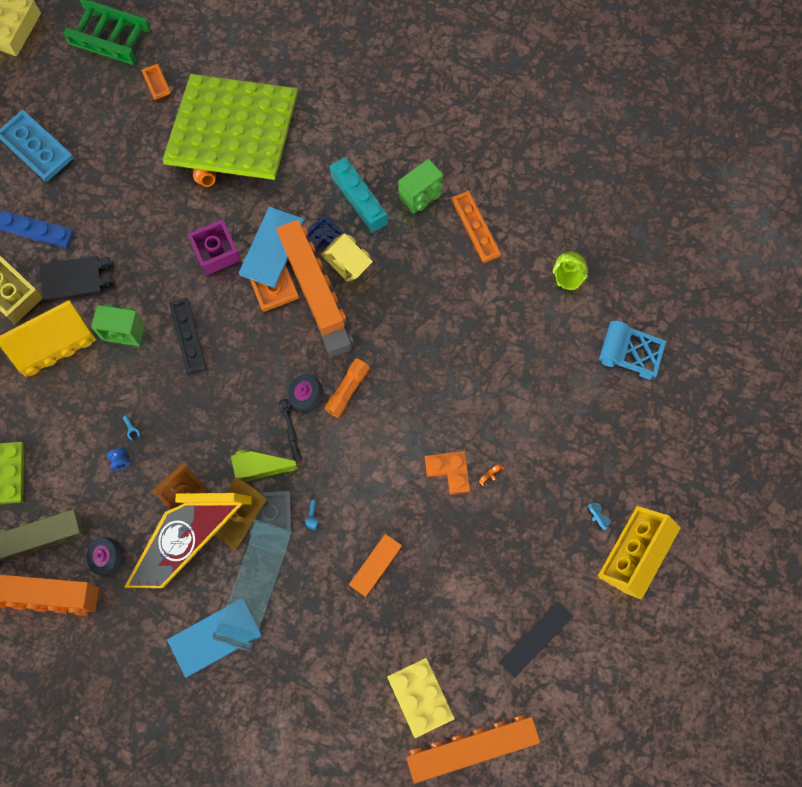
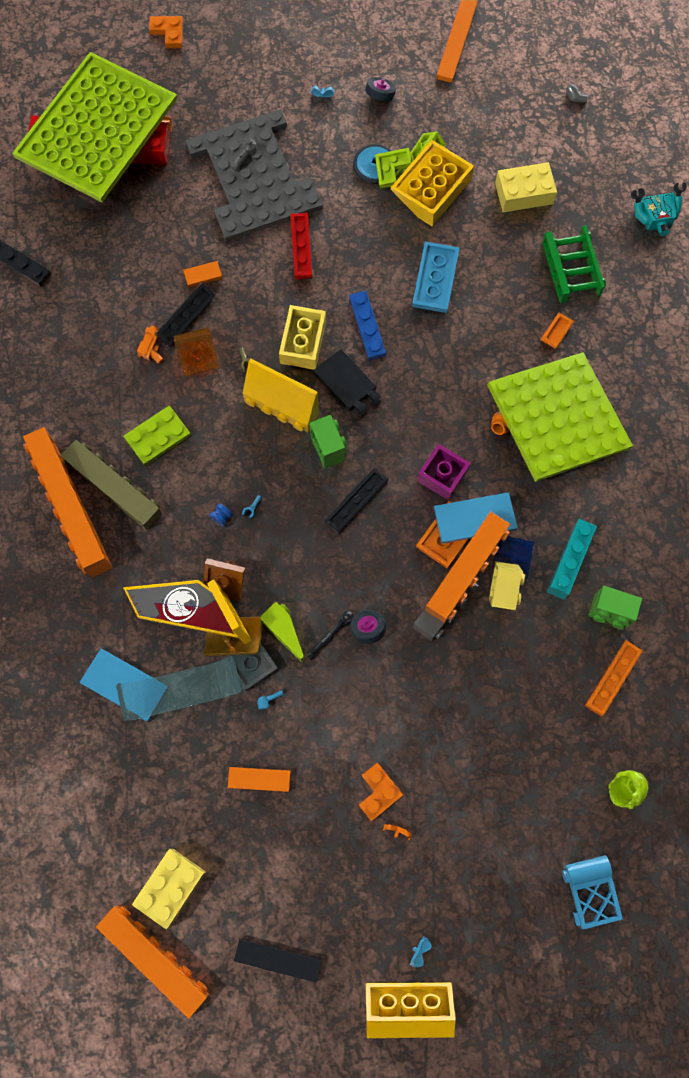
camera: 55 degrees right, 0 degrees up
black wheel [86,537,122,575] -> none
orange axle [324,358,370,418] -> none

